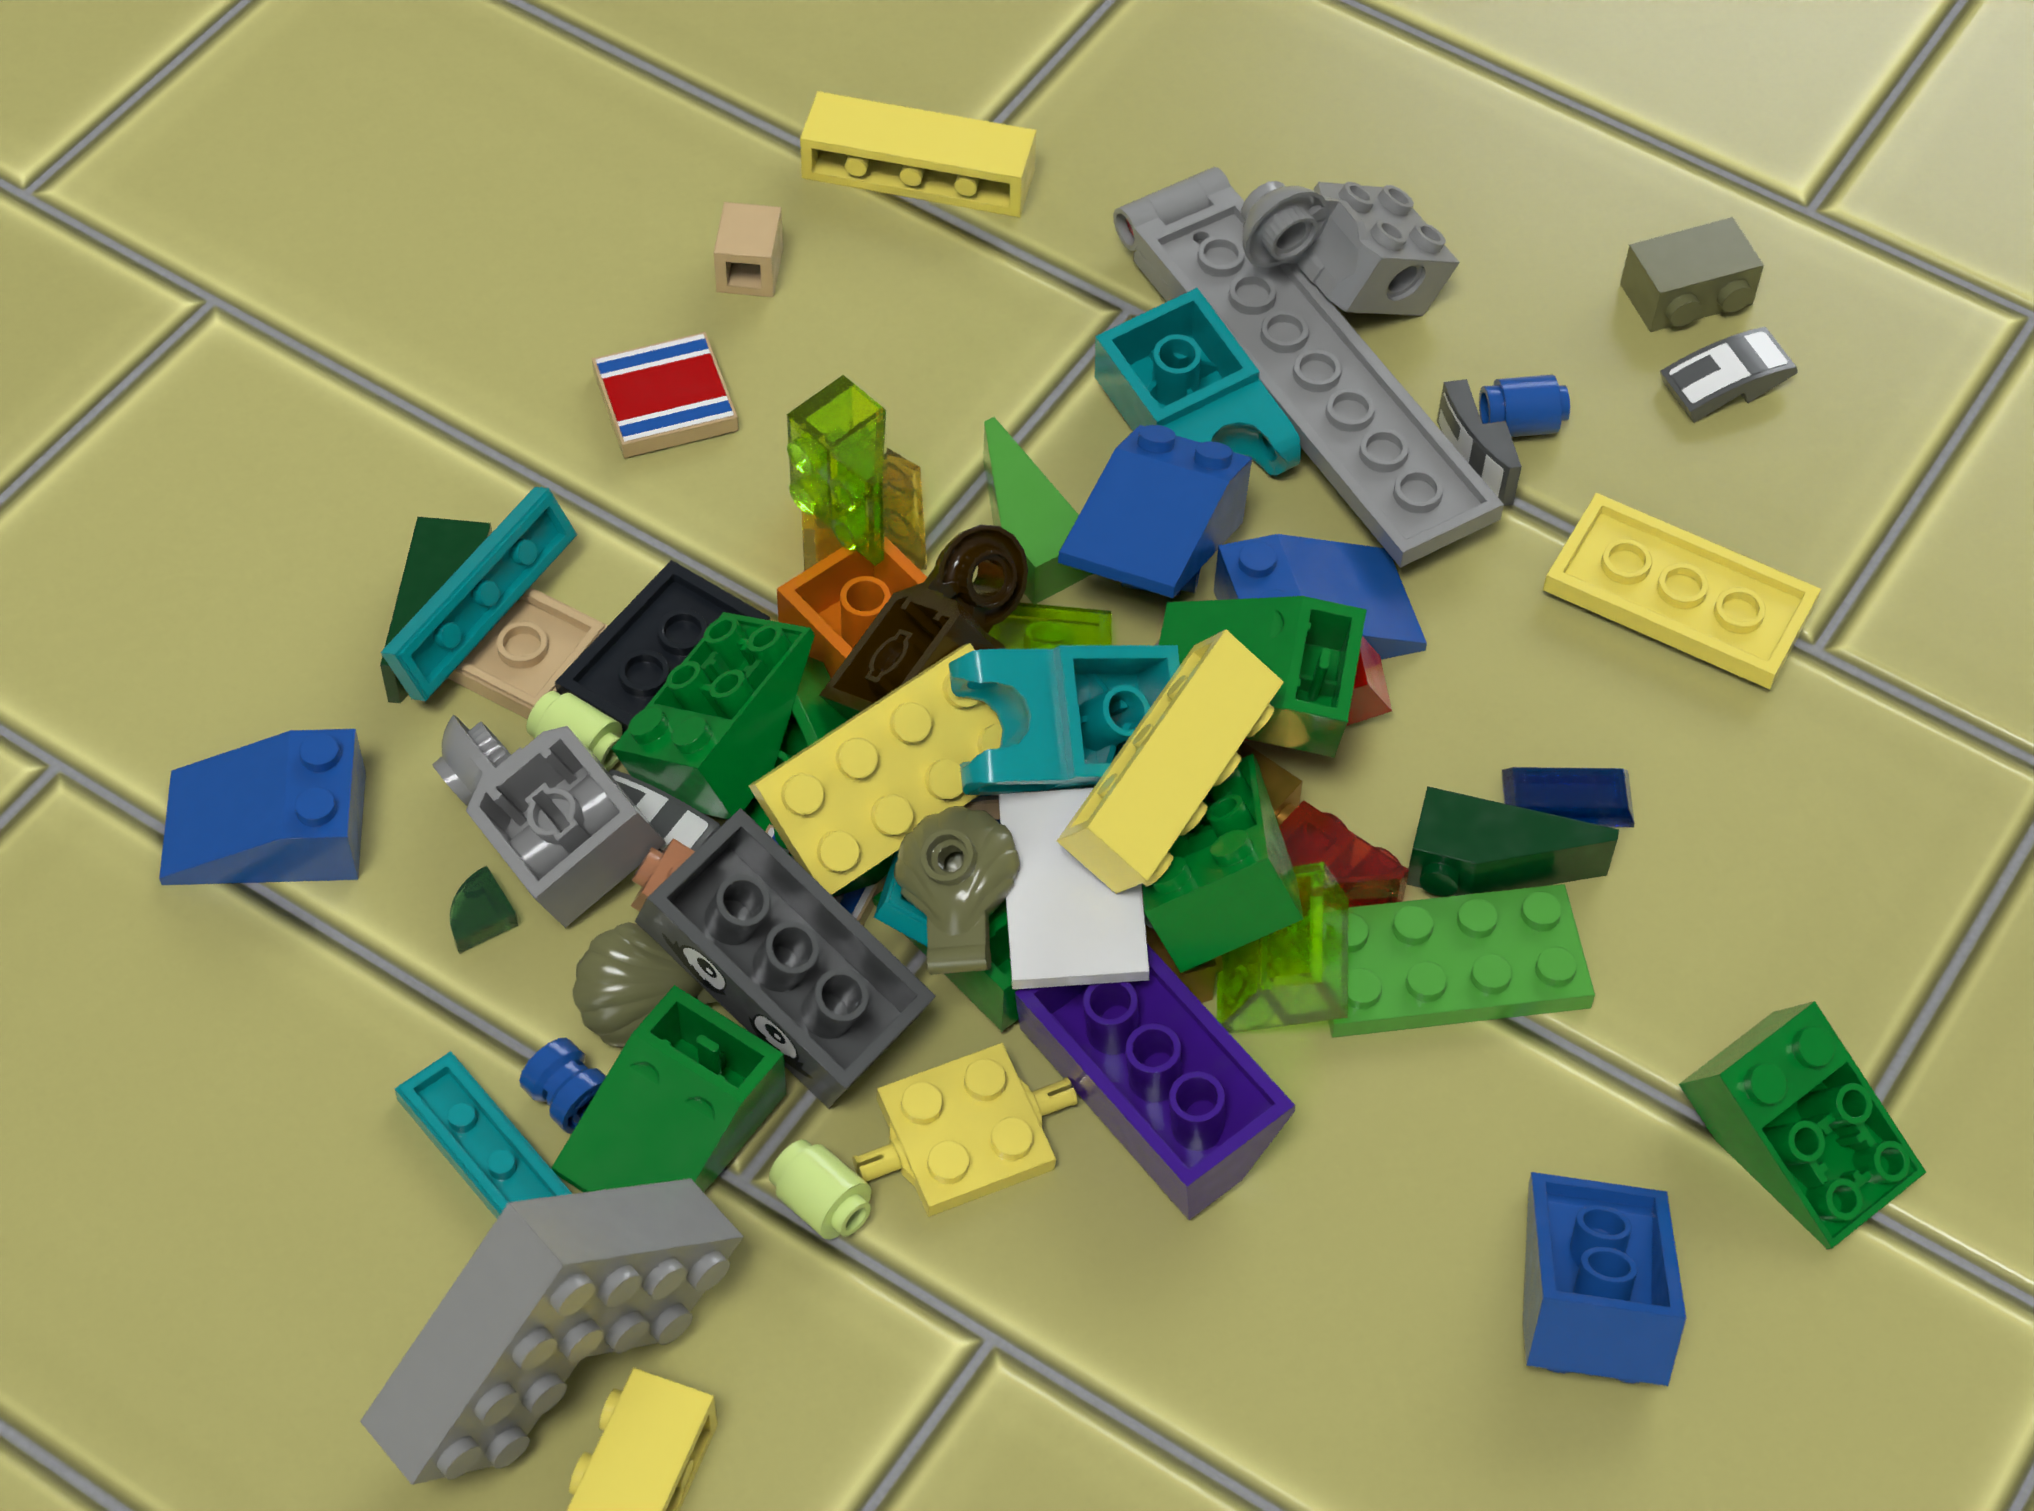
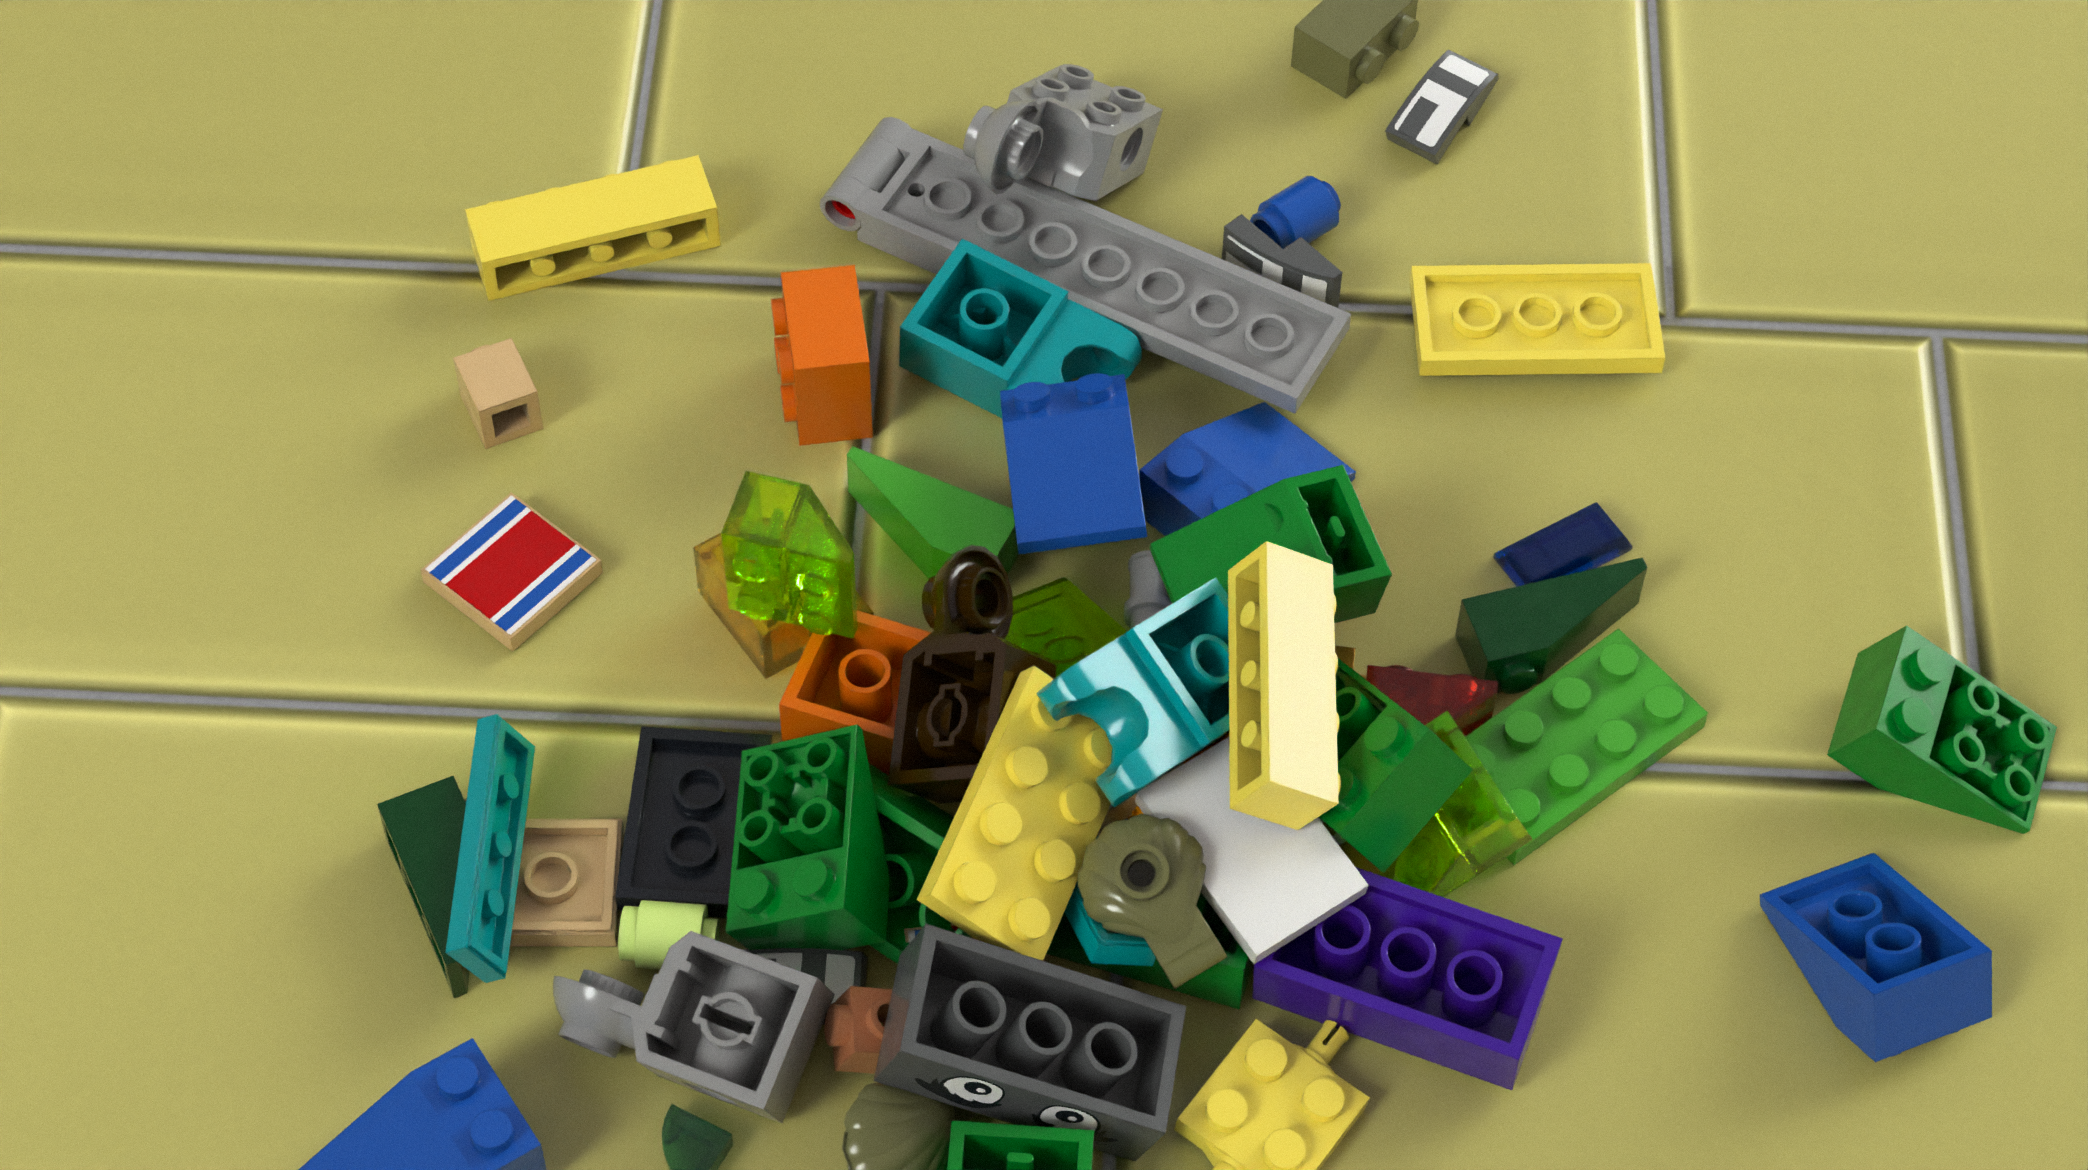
camera: 30 degrees left, 0 degrees up
none -> orange brick [771,265,873,446]

